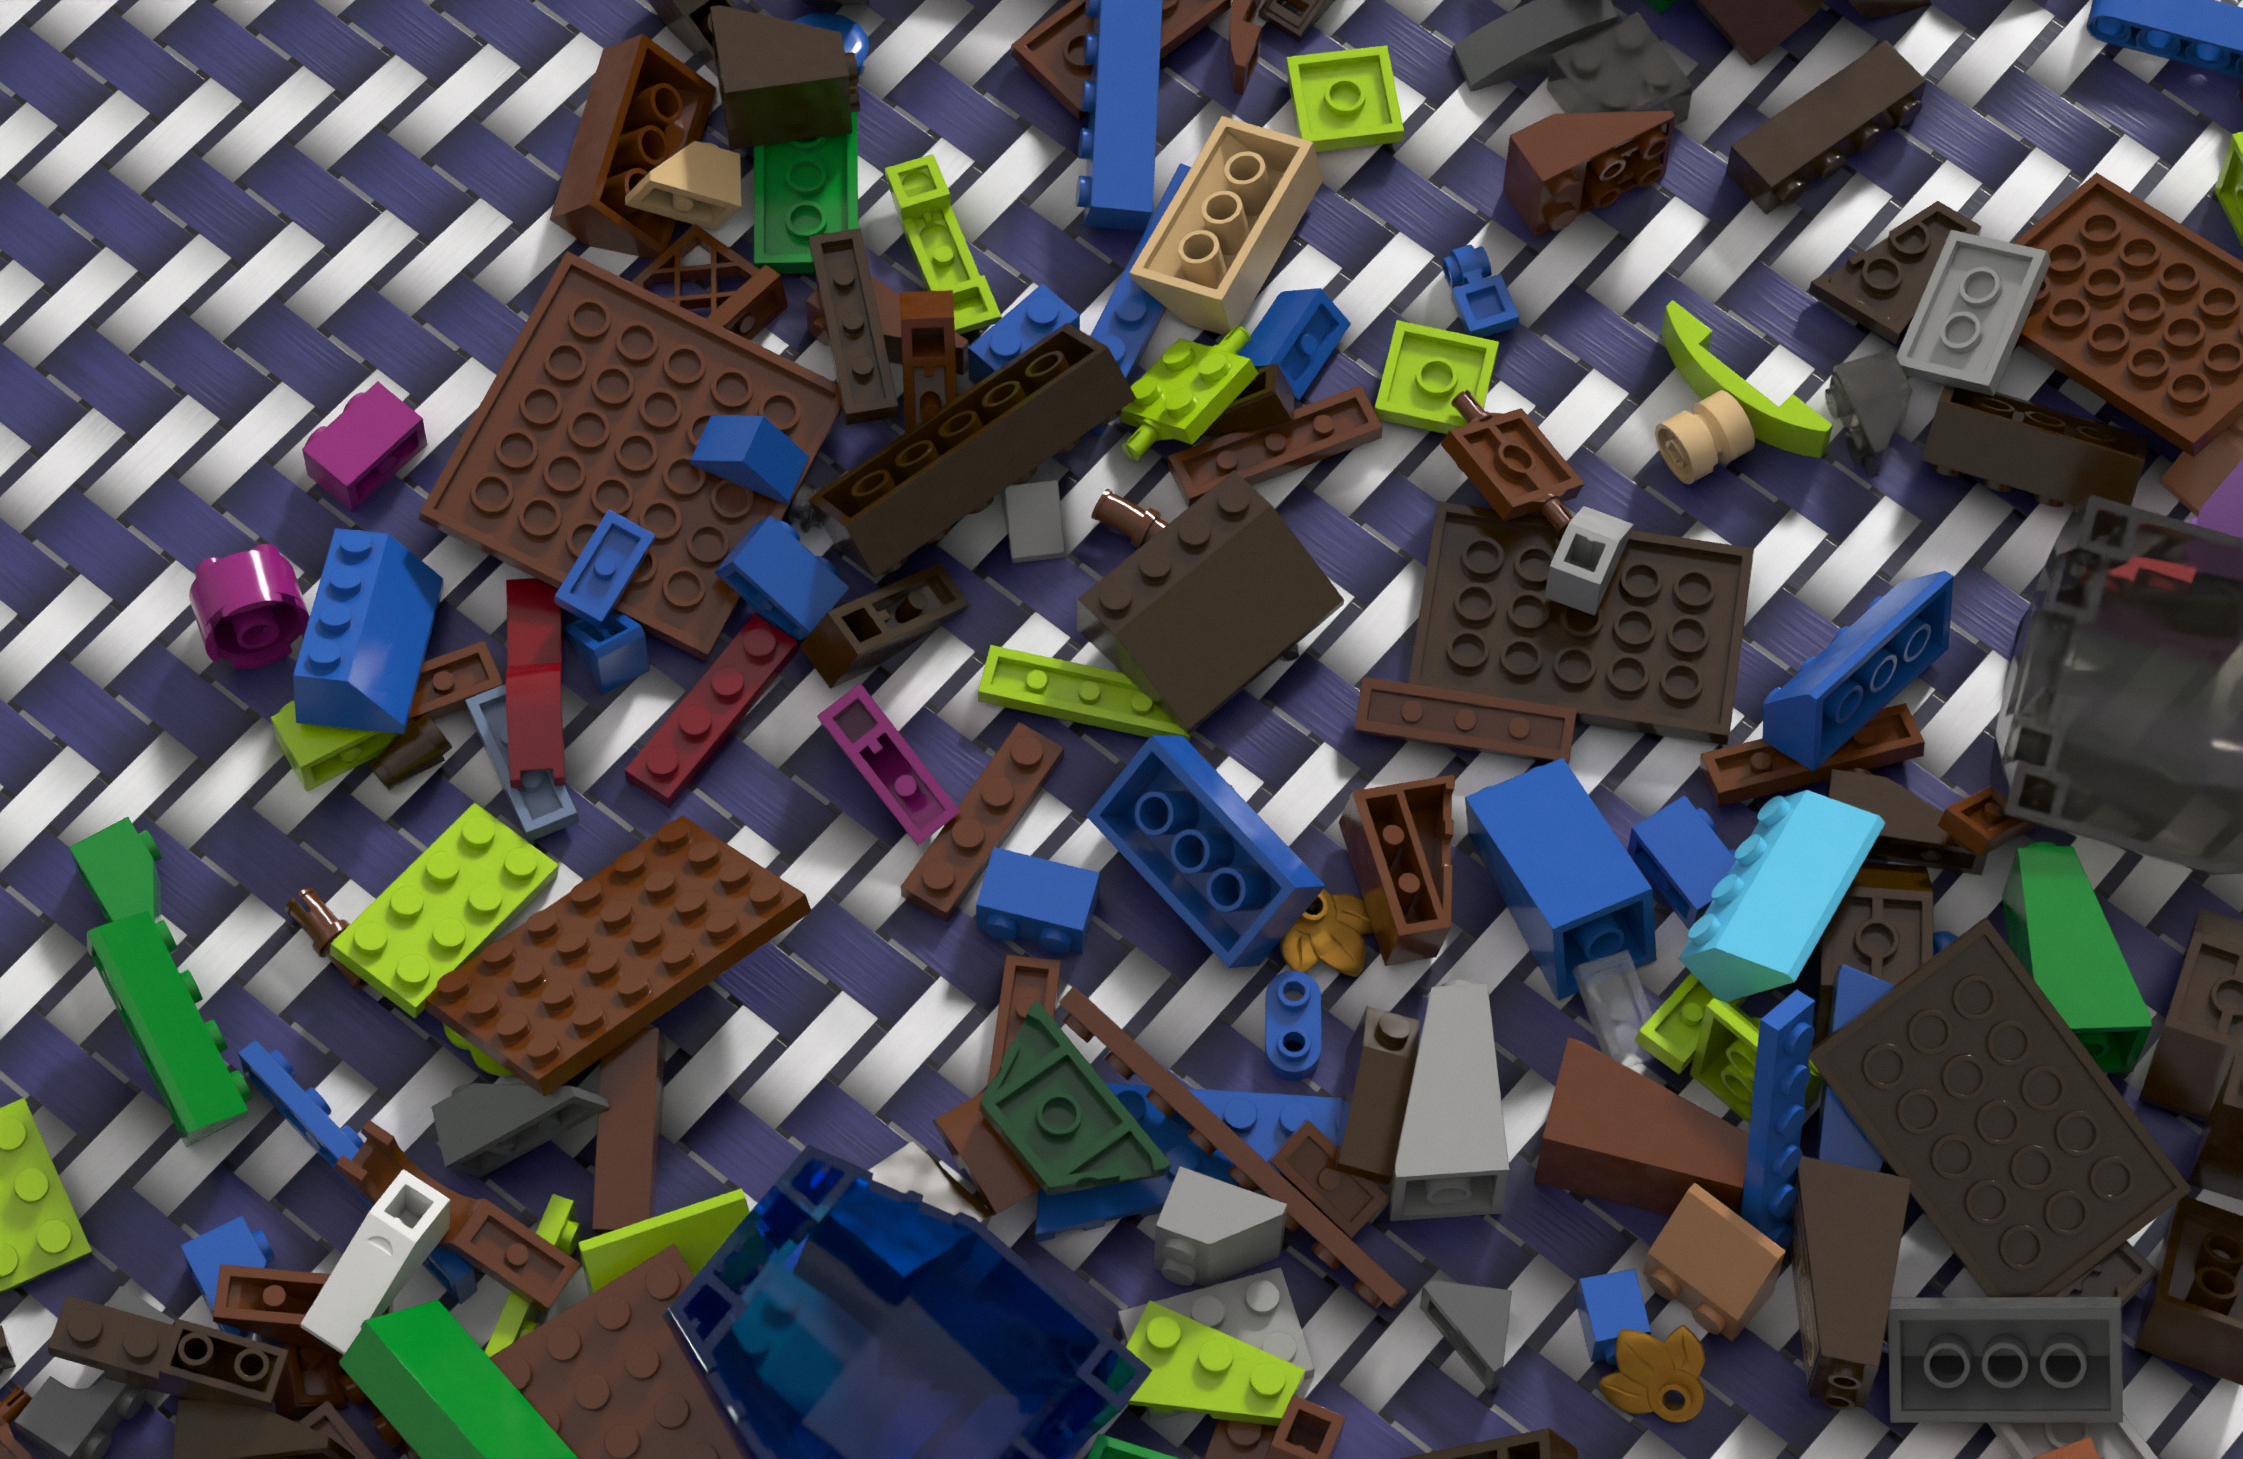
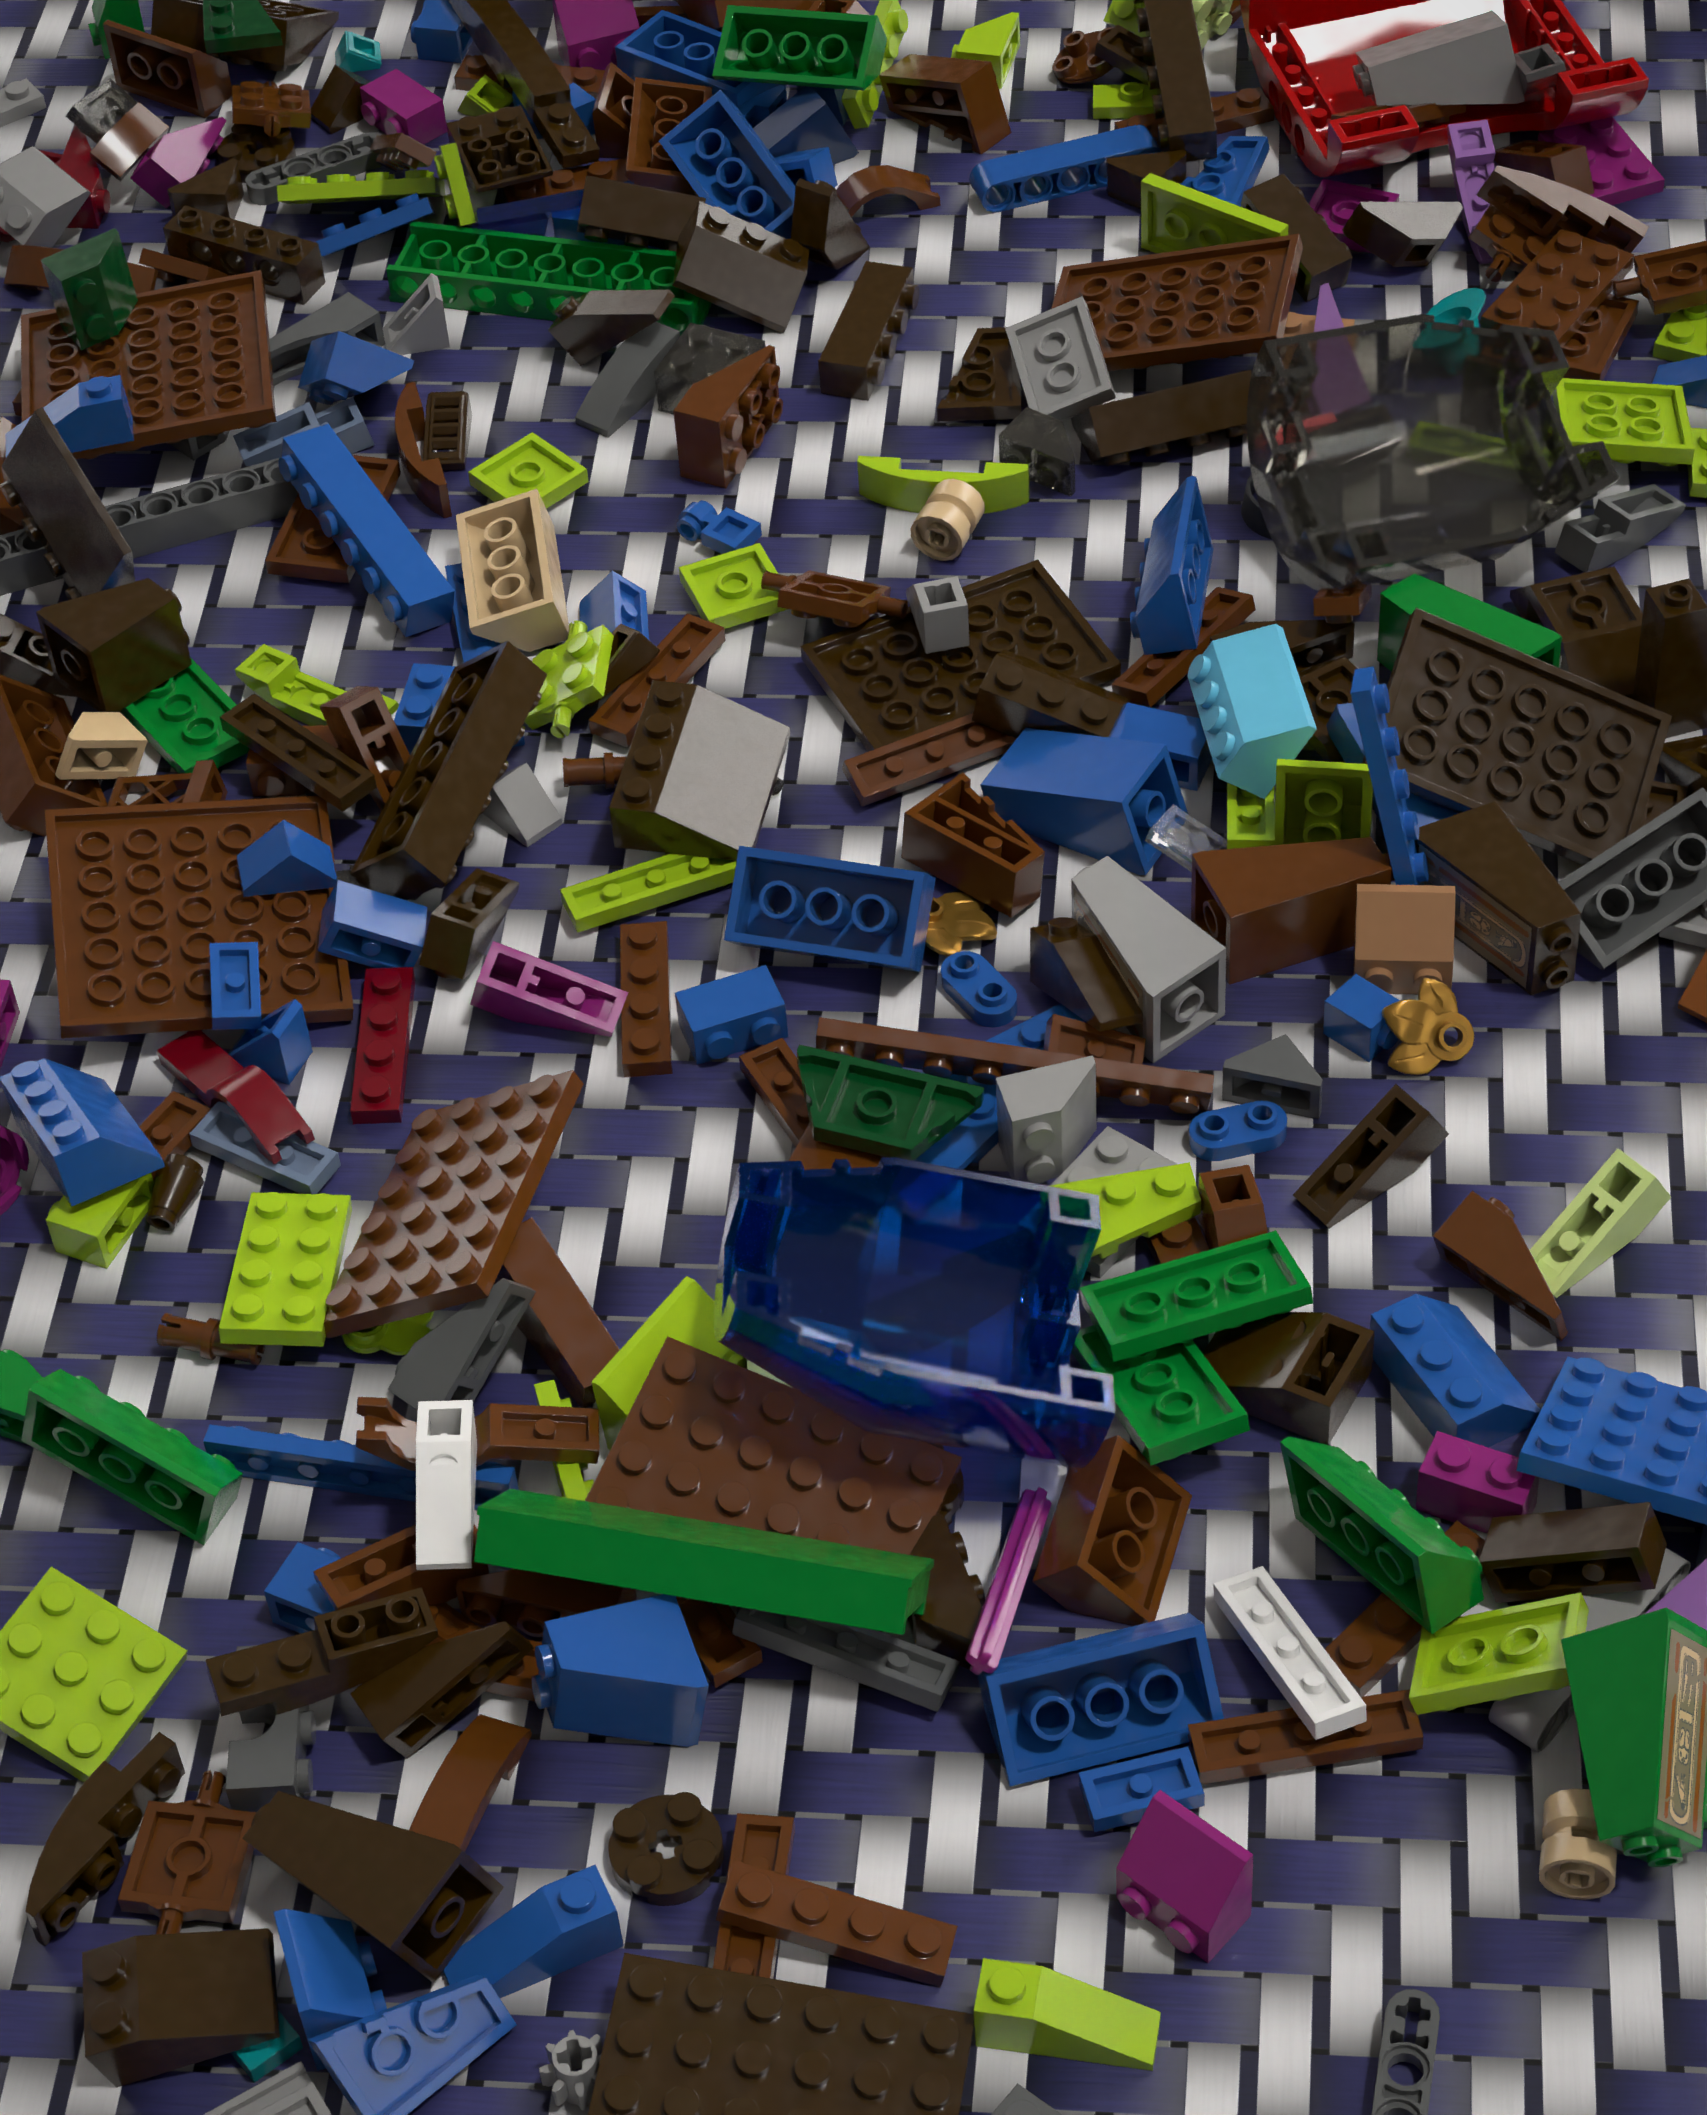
camera: 30 degrees left, 15 degrees down
none -> dark brown slope [972,650,1131,738]
none -> blue plate [1189,1101,1287,1161]

